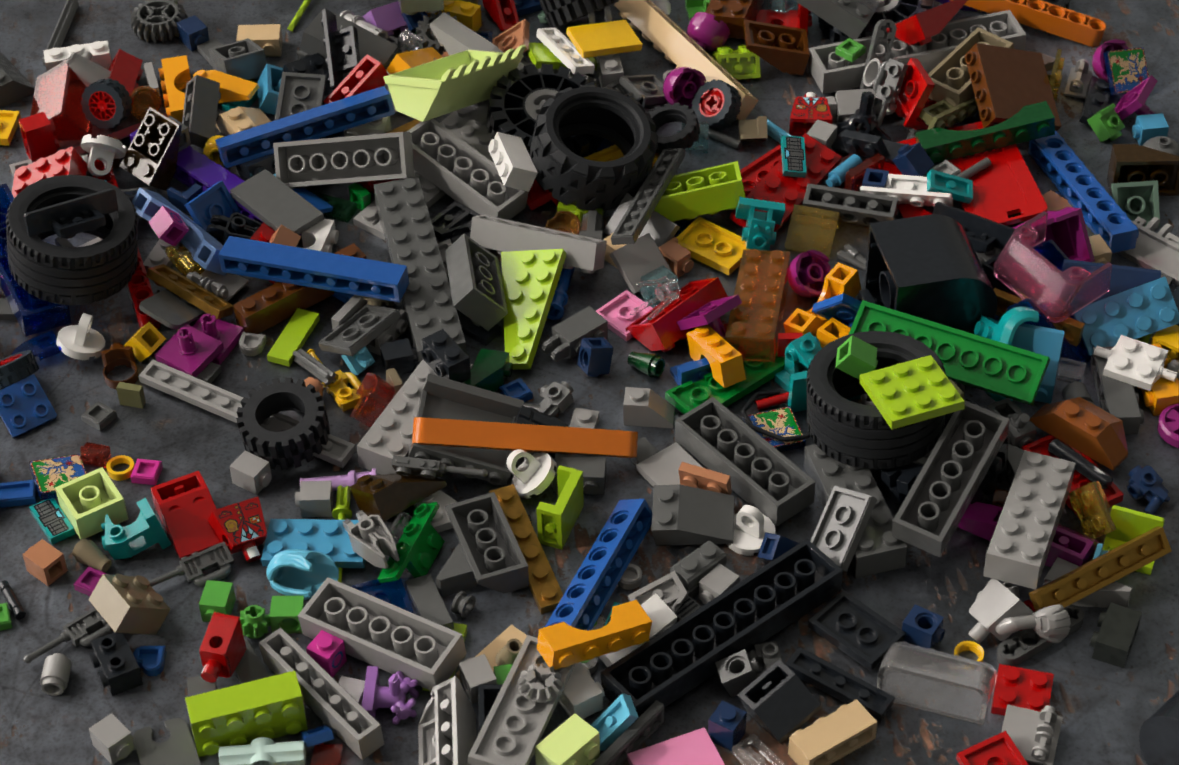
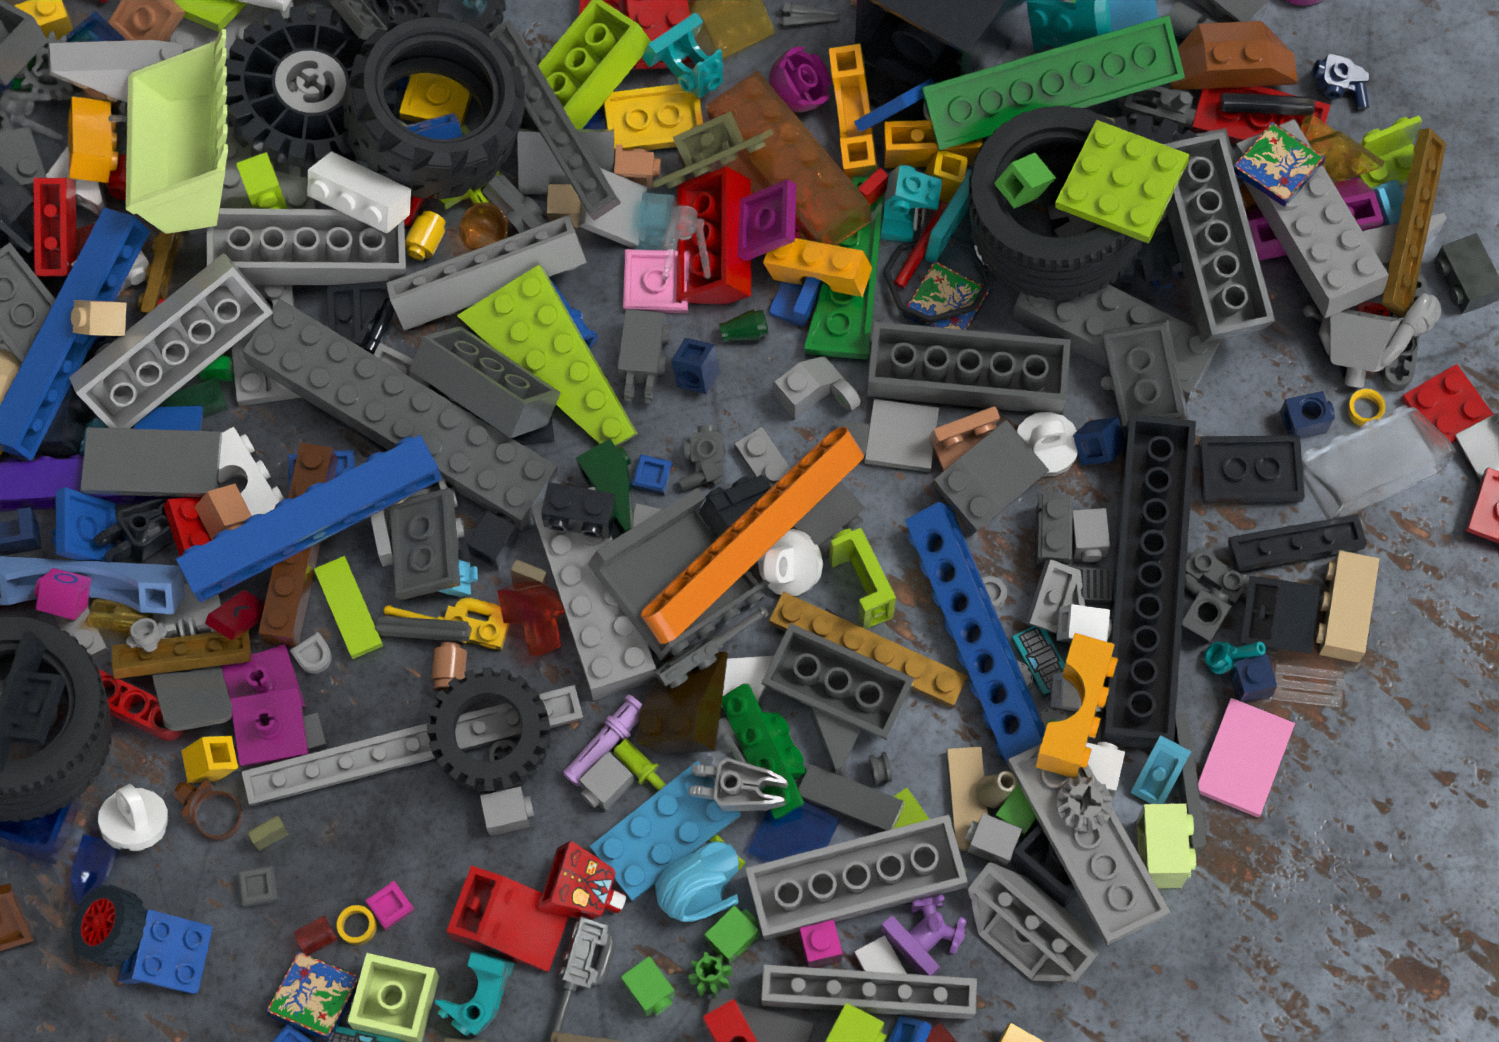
camera: 45 degrees left, 25 degrees up
none -> tan brick [71,300,126,336]
none -> light grey plate [126,618,167,652]
none -> dark red tile [205,590,265,641]
none -> lime brick [236,152,288,209]
none -> yellow brick [405,211,446,261]
none -> olive bracket [652,111,774,189]
none -> light grey tile [830,379,860,412]
none -> teal plate [1204,641,1266,674]
none -> tile [1233,122,1326,207]

